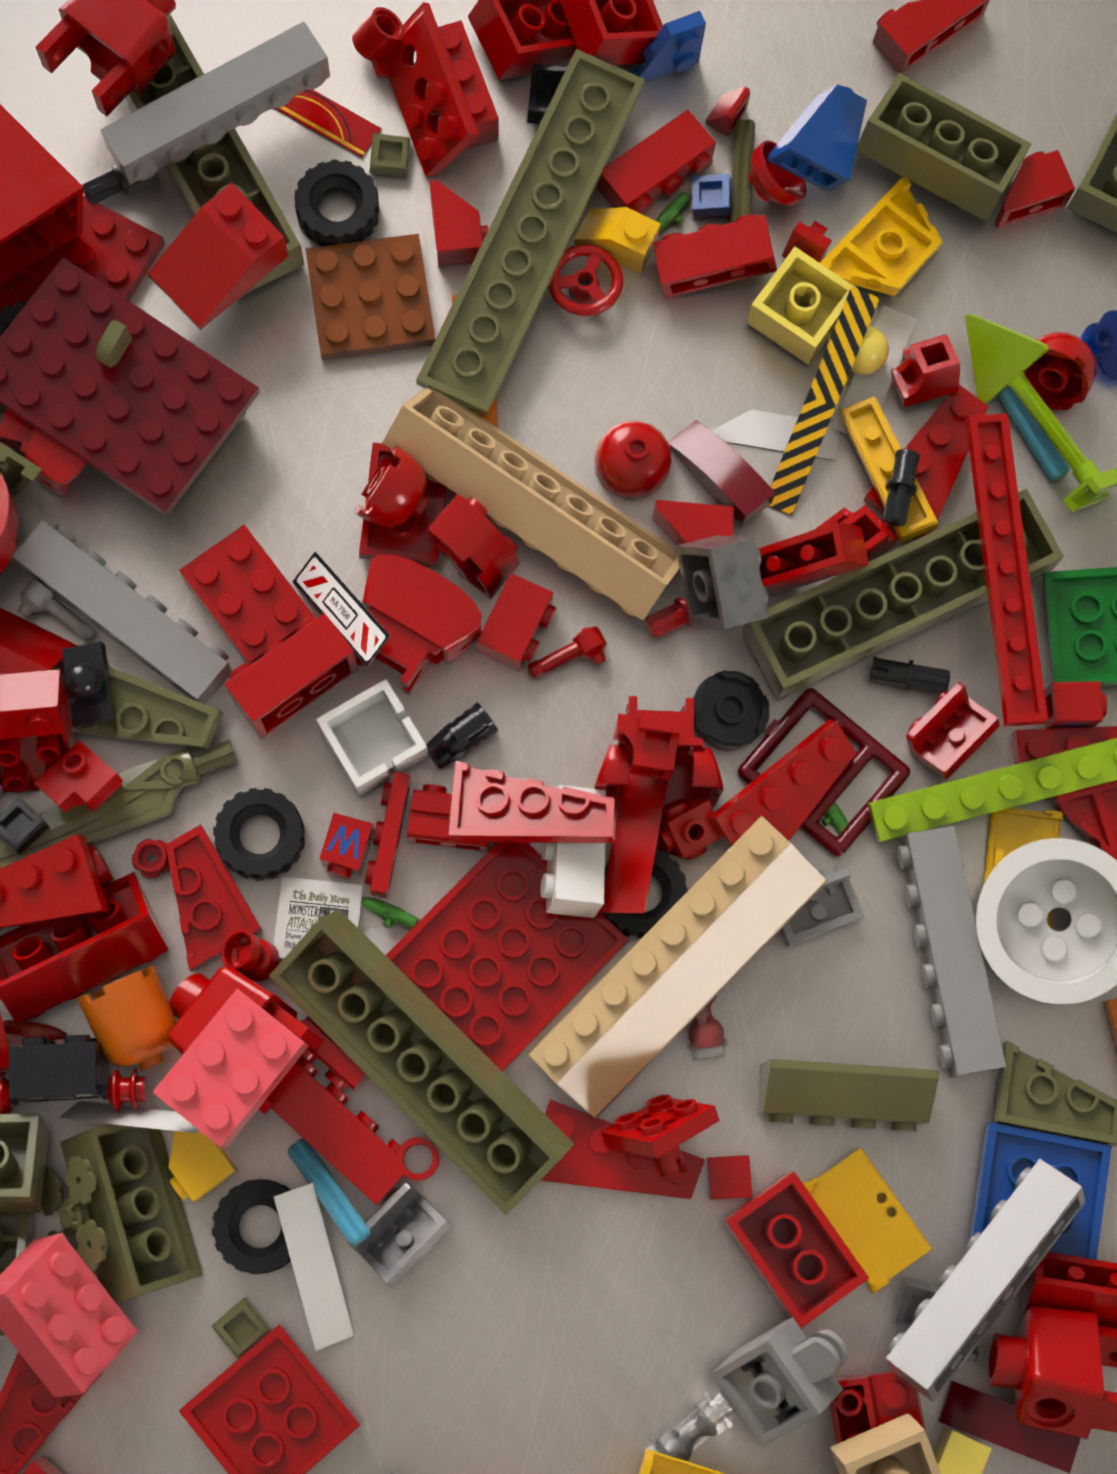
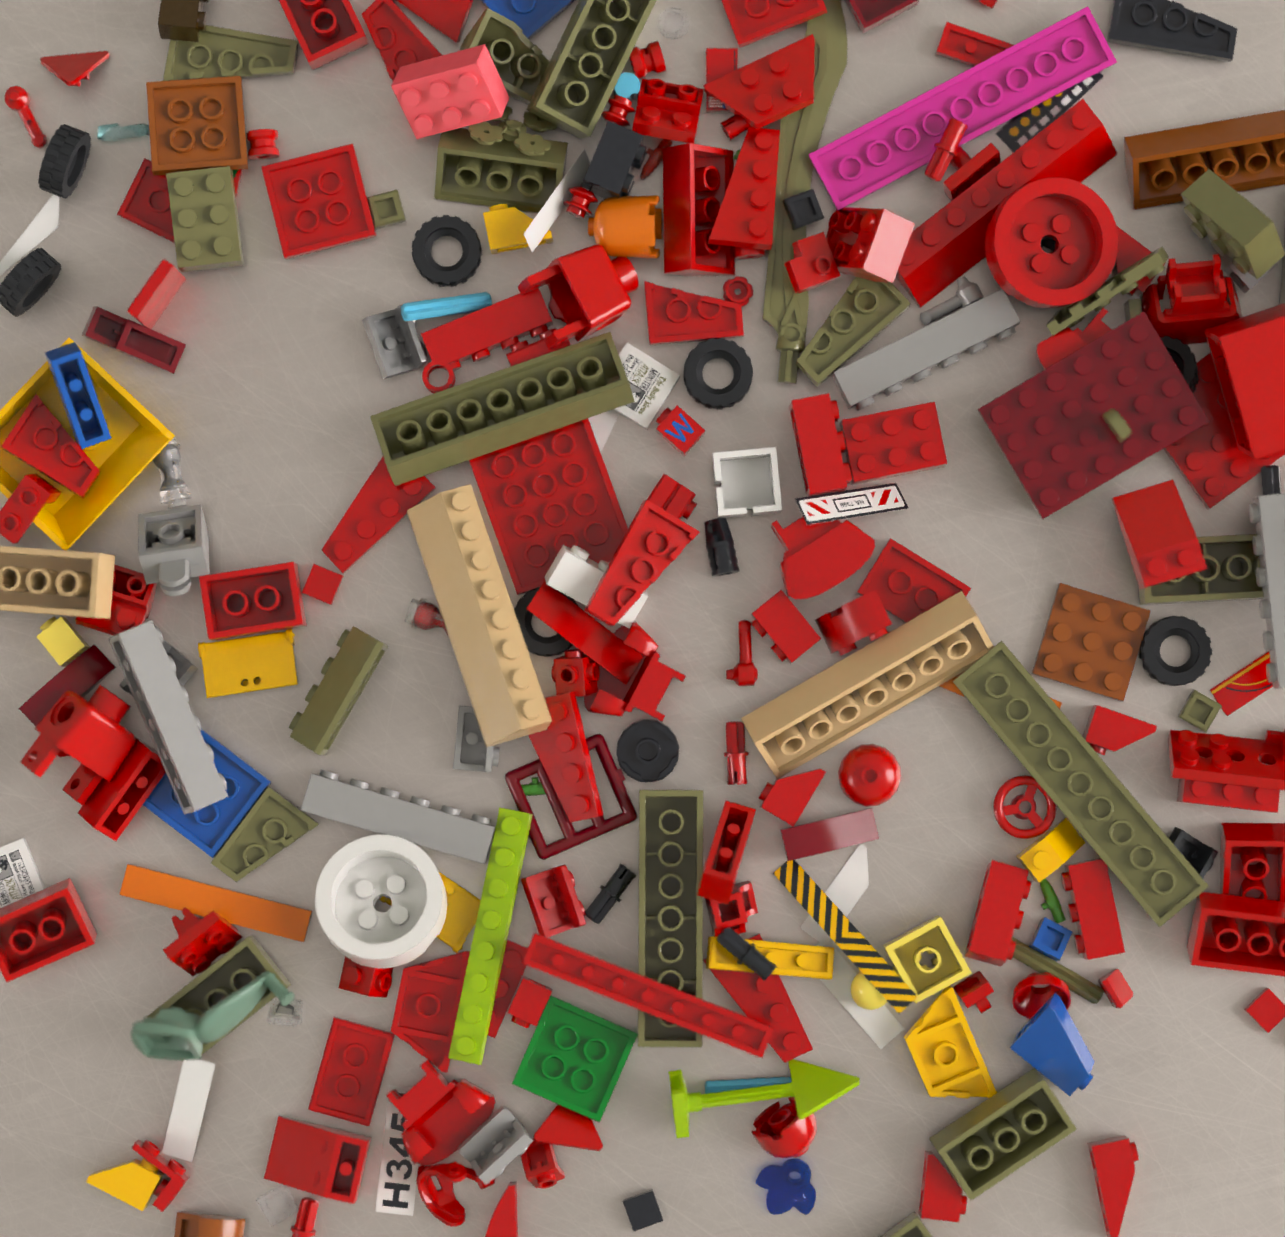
camera: 125 degrees right, 10 degrees up
black tile [62,641,116,729] -> none
coral brick [153,988,309,1149] -> none
red wheel [221,930,279,982] -> none
white sticker [274,1182,354,1351] -> none
red cylinder [355,446,429,527] -> none
bright green helmet [361,897,420,930] -> none
red plate [365,772,412,899] -> none
red plate [601,1095,720,1179] -> none
red brick [613,711,682,780] -> none
blue wing [628,11,706,82] -> none
flat silver brick [676,535,768,629] -> none
red brick [891,334,960,407] -> none

